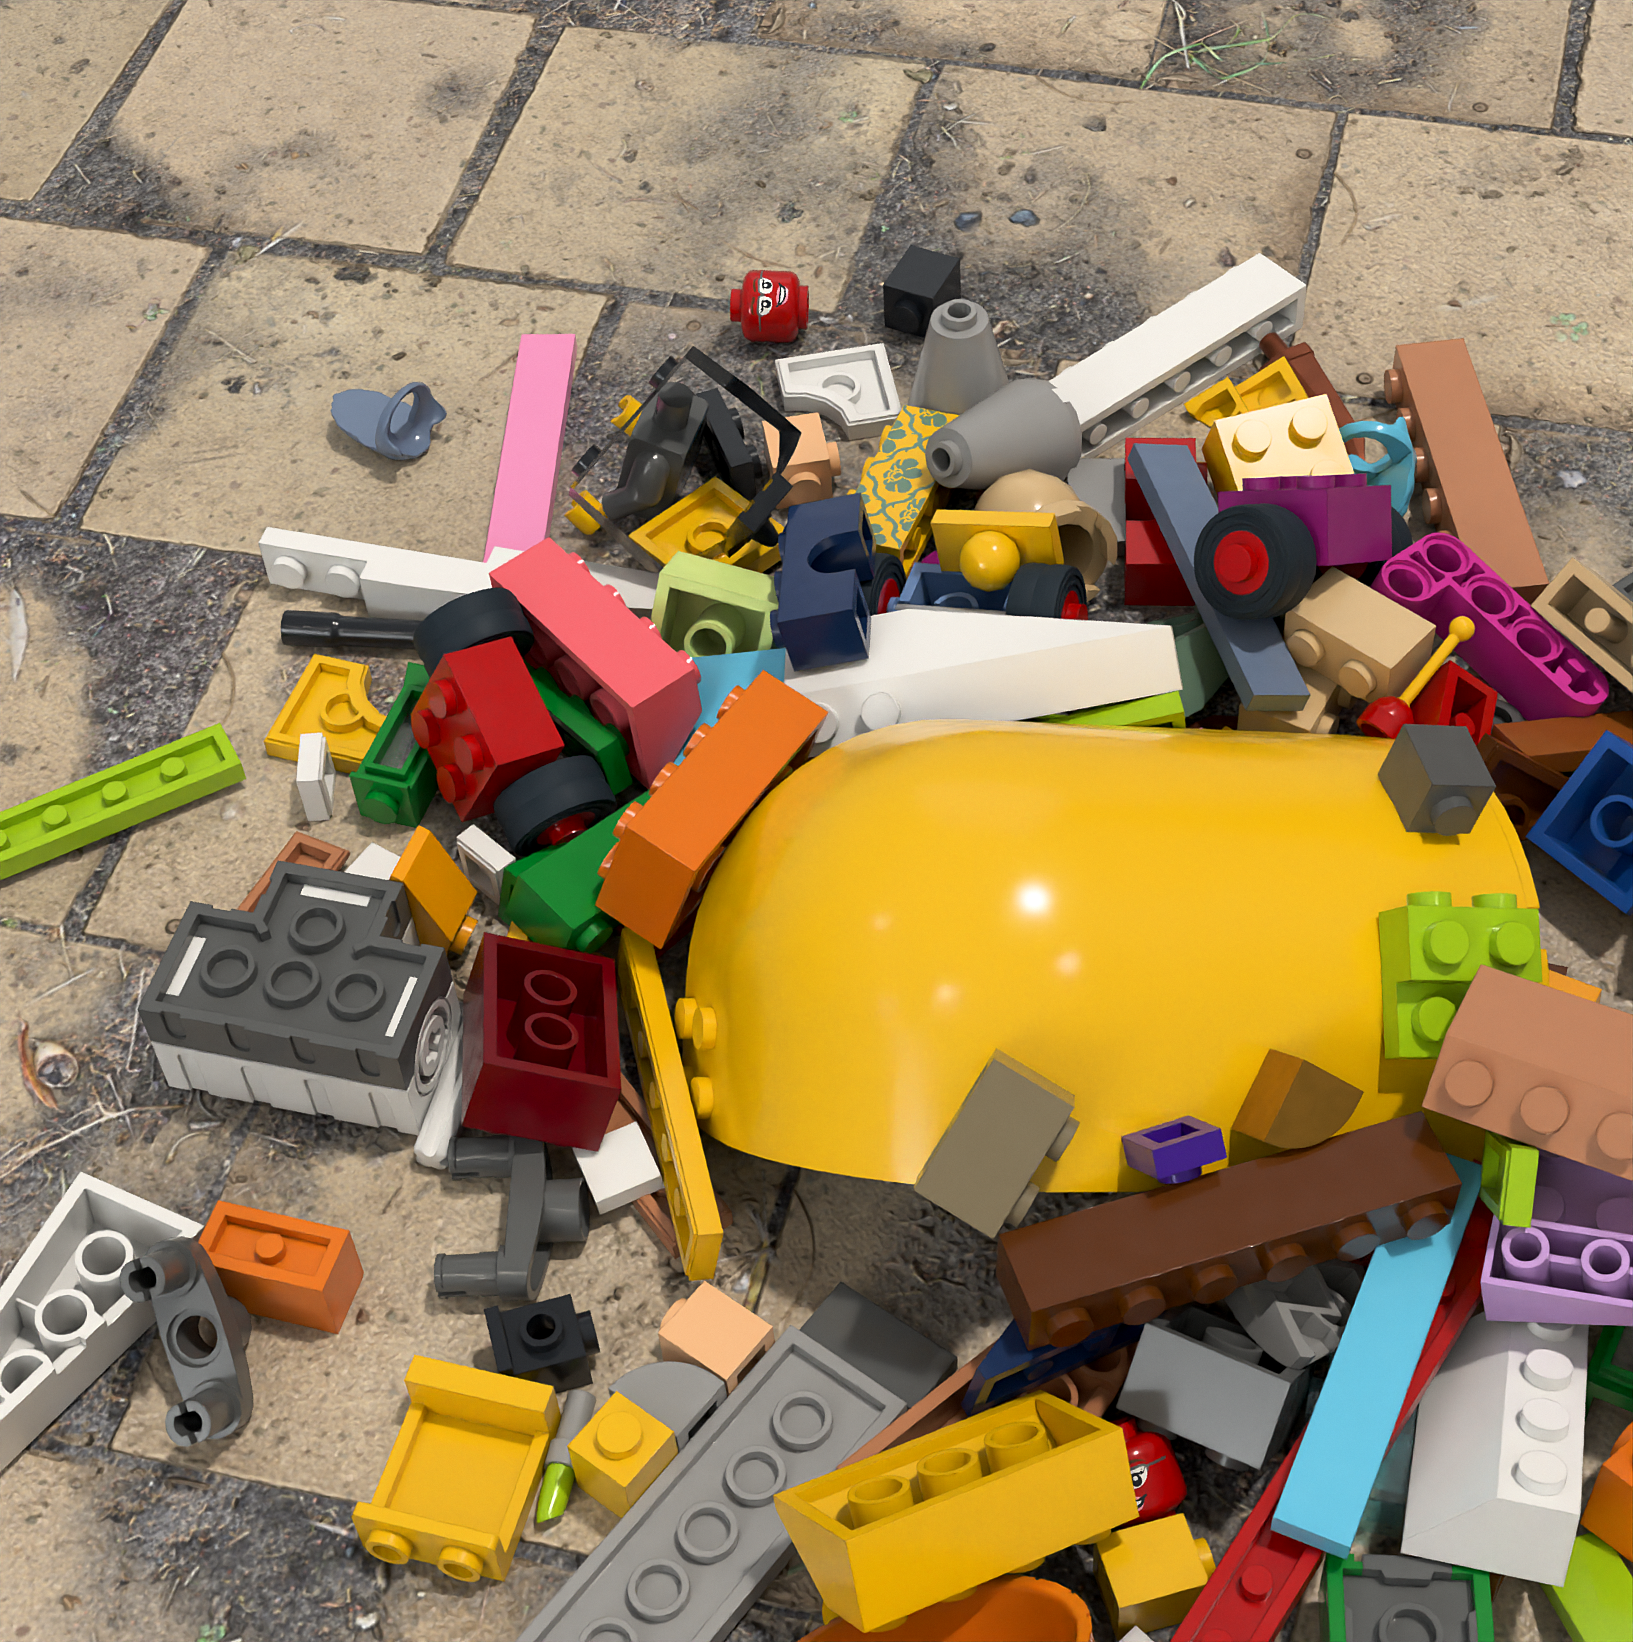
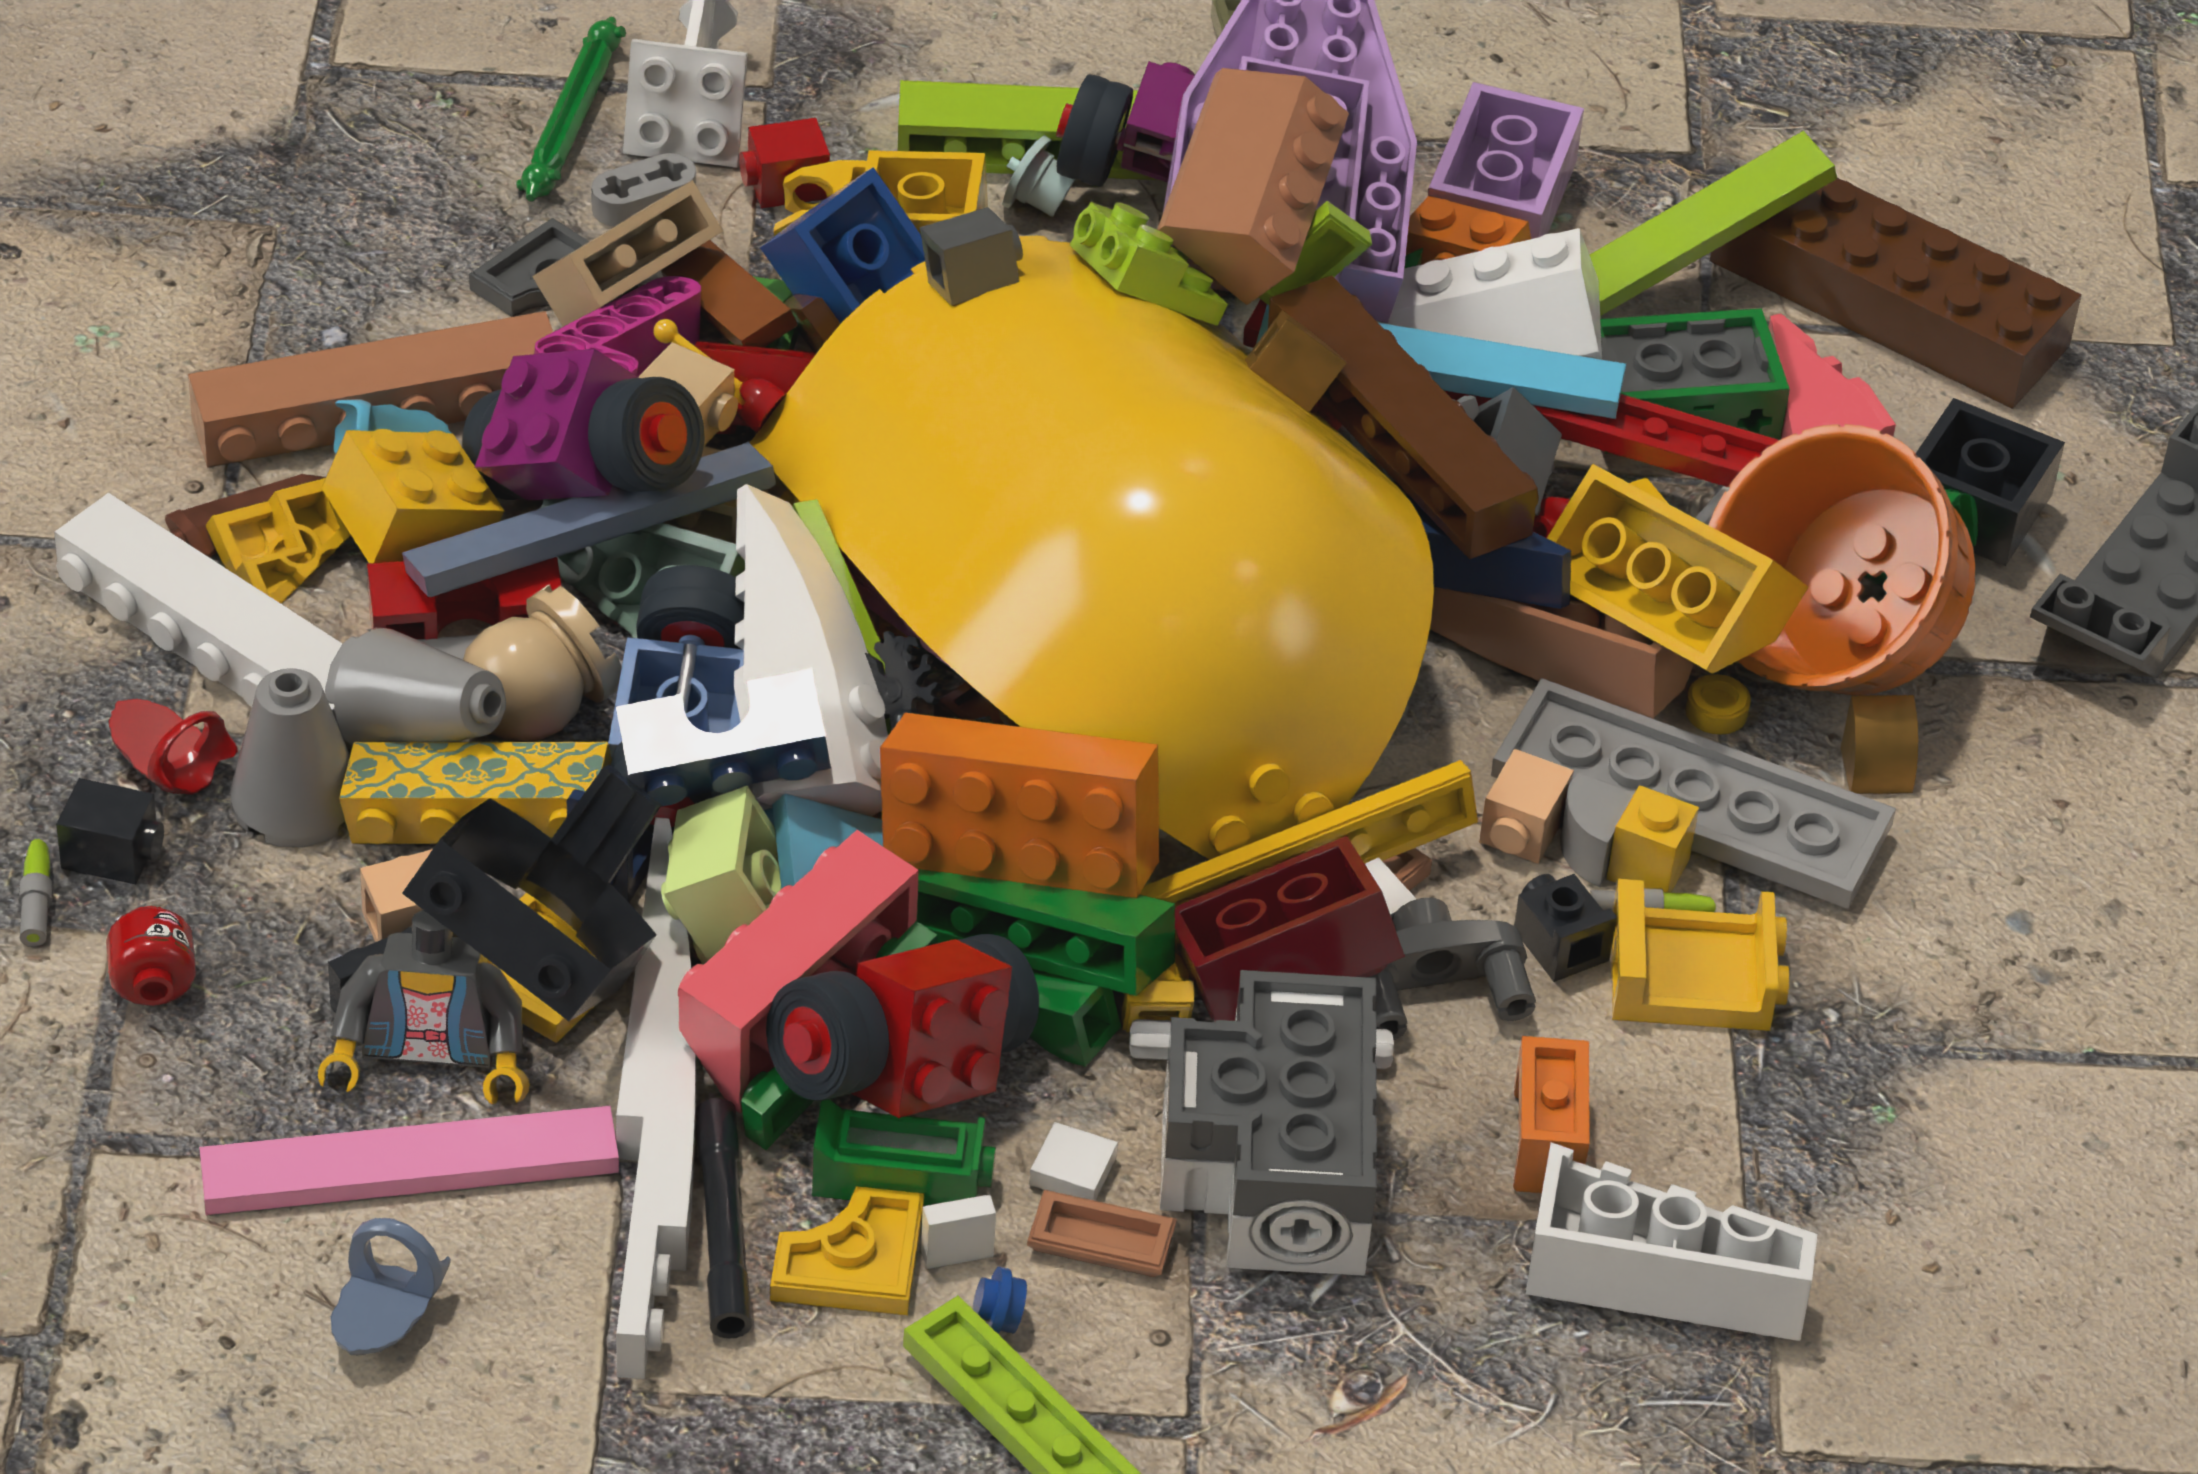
camera: 110 degrees left, 5 degrees down
dark grey connector [119,1236,254,1447] -> none
light orange slope [389,825,478,956] -> none
white tile [456,824,516,905] -> none
white tile [775,343,901,440] -> none
dark grey tile [800,1281,958,1410] -> none
dark tan brick [913,1048,1080,1239] -> none
yellow tile [931,509,1064,592] -> none
dark purple plate [1121,1115,1227,1184] -> none
none -> light grey piece [18,839,53,947]
none -> red piece [109,699,238,795]
none -> blue plate [973,1266,1027,1334]

